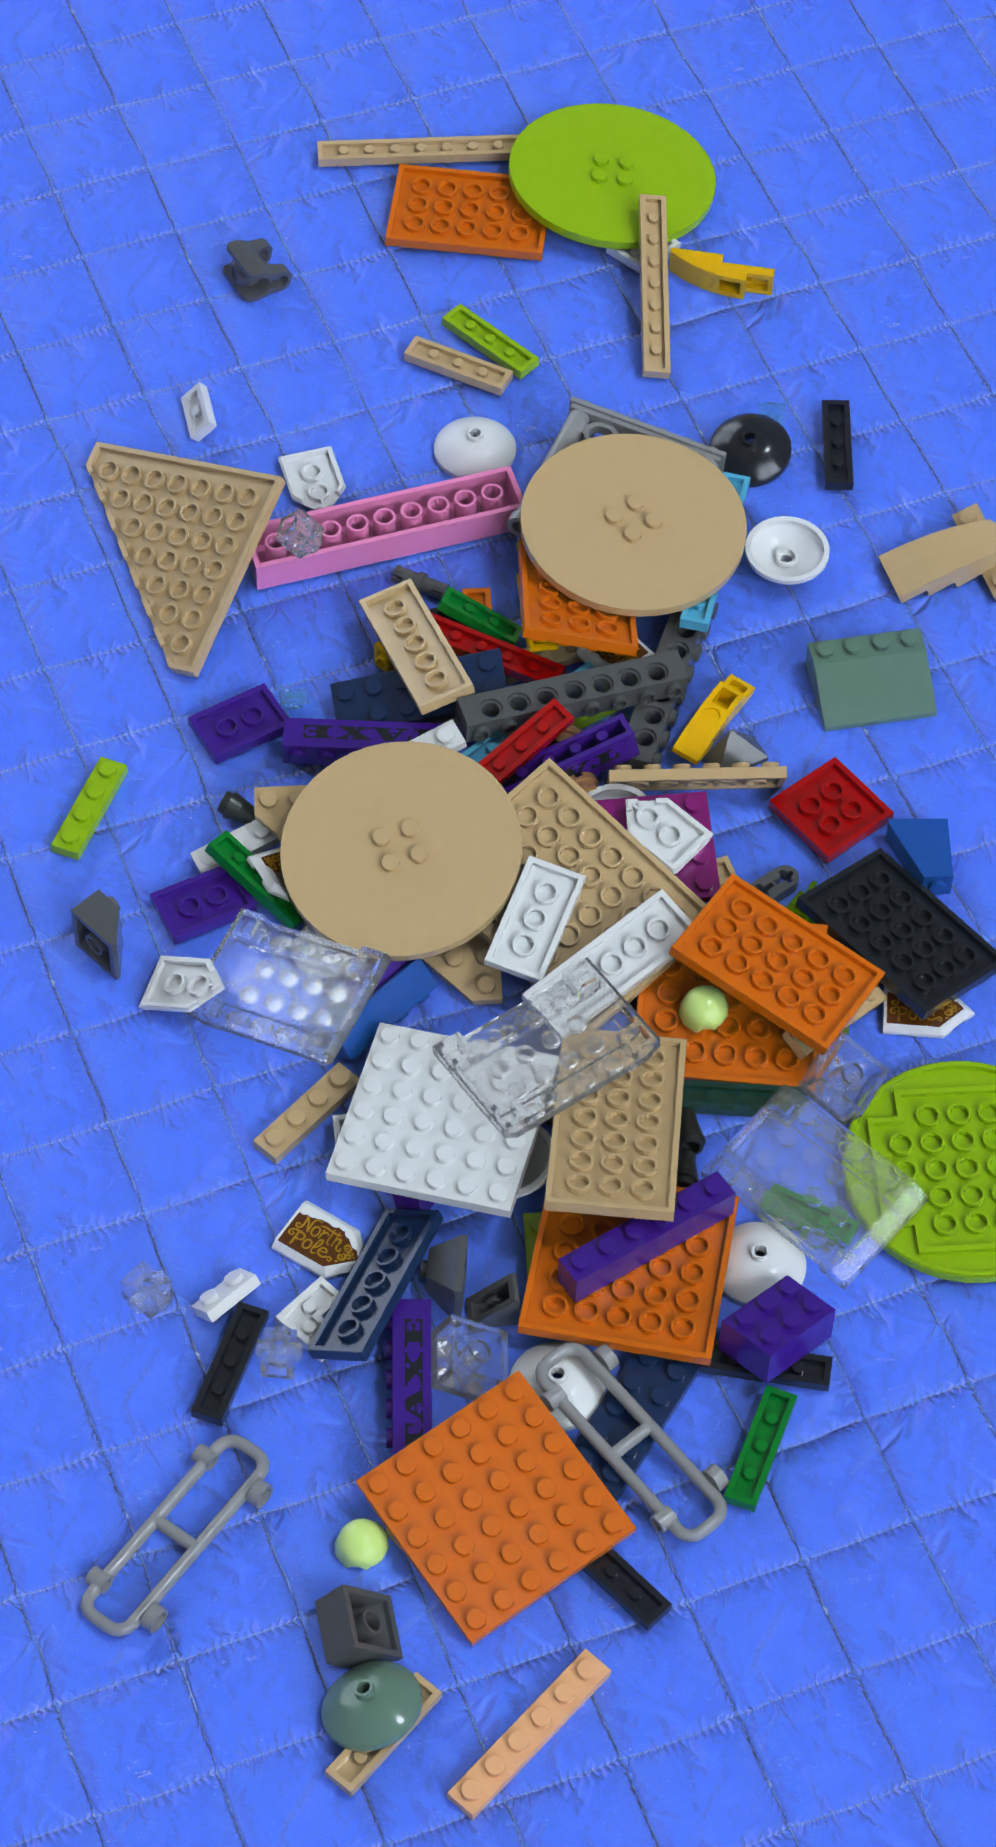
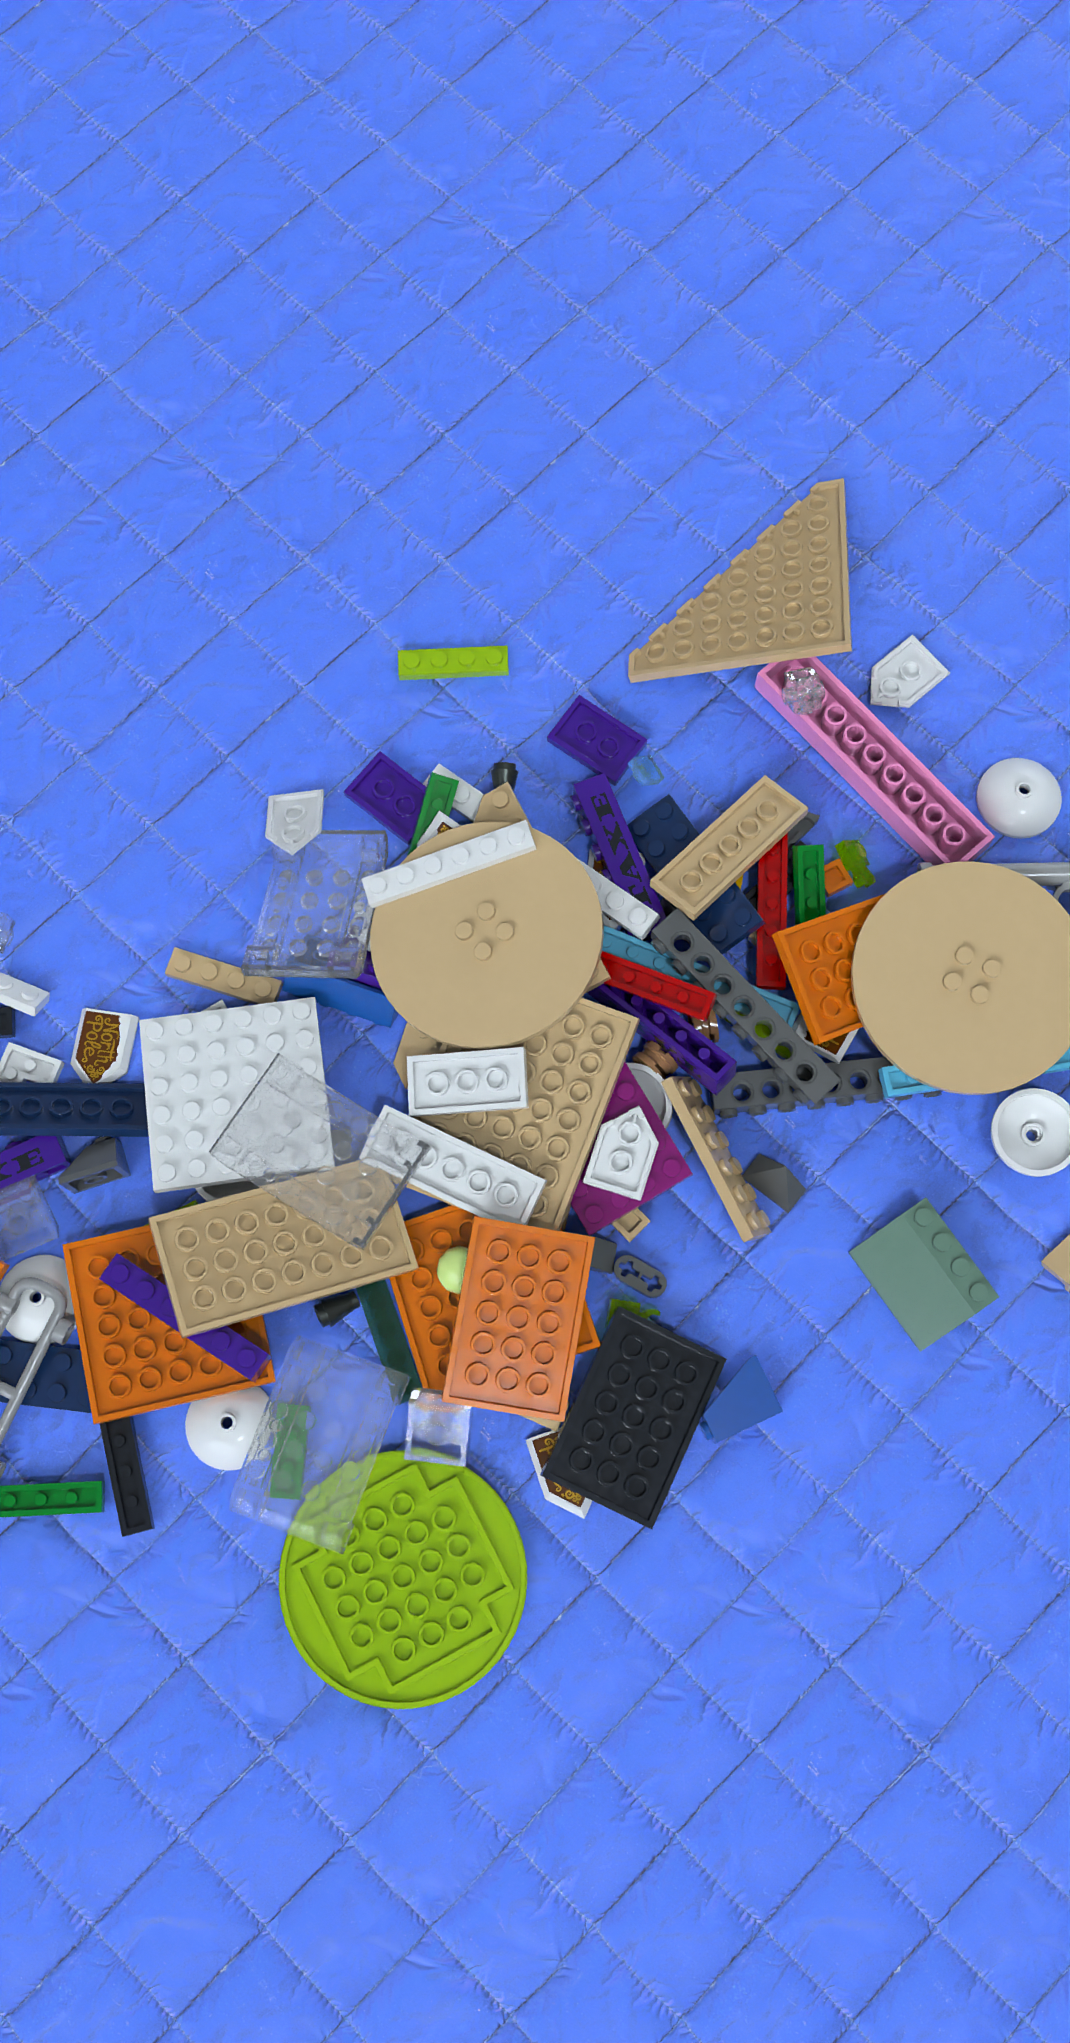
camera: 70 degrees right, 20 degrees up
dark grey slope [71,889,123,980] -> none
white plate [181,382,217,442] -> none
dark grey pin [391,565,450,601] -> none
dark grey slope [466,1273,520,1329] -> none
yellow slope [672,674,755,765] -> none
pearl dark grey cone [676,1150,699,1188] -> none
dark purple brick [718,1275,836,1384] -> none
red plate [768,757,894,863] -> none
none -> white plate [361,820,537,908]
none -> clear neon green plate [835,840,876,888]

